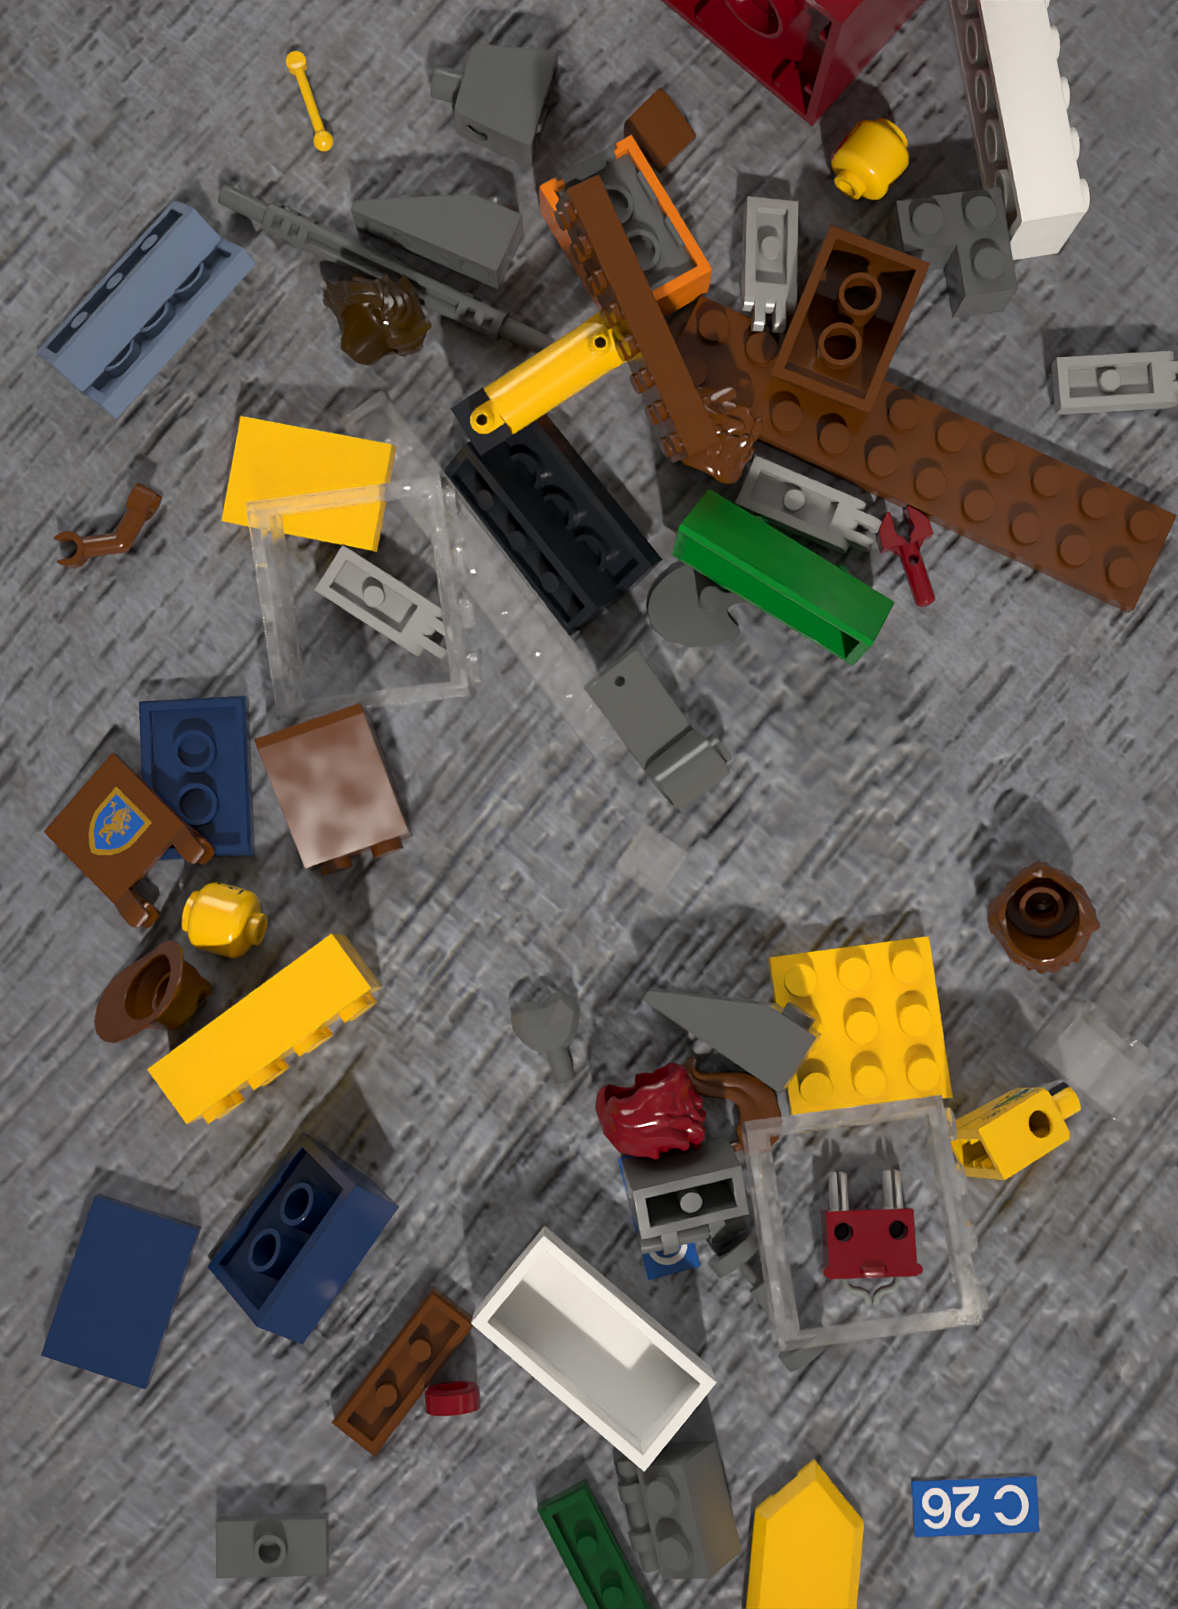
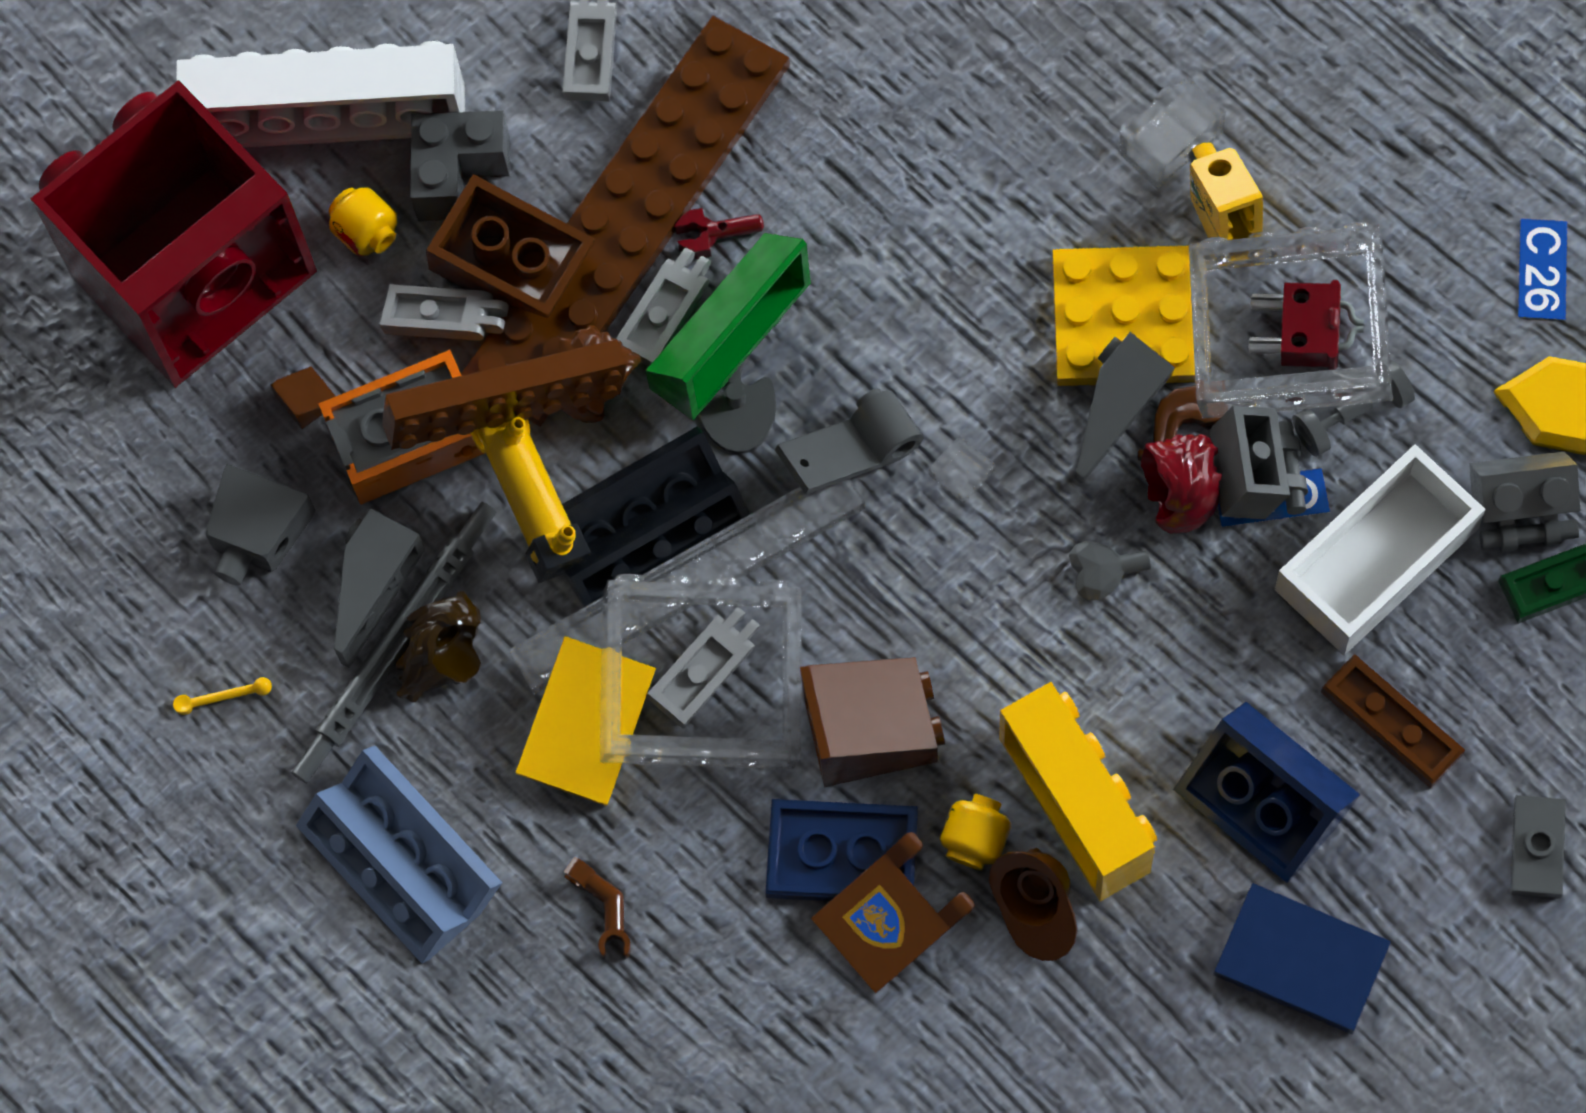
camera: 70 degrees left, 15 degrees down
dark red tile [425,1381,481,1416] -> none
reddish brown hair [987,861,1100,974] -> none

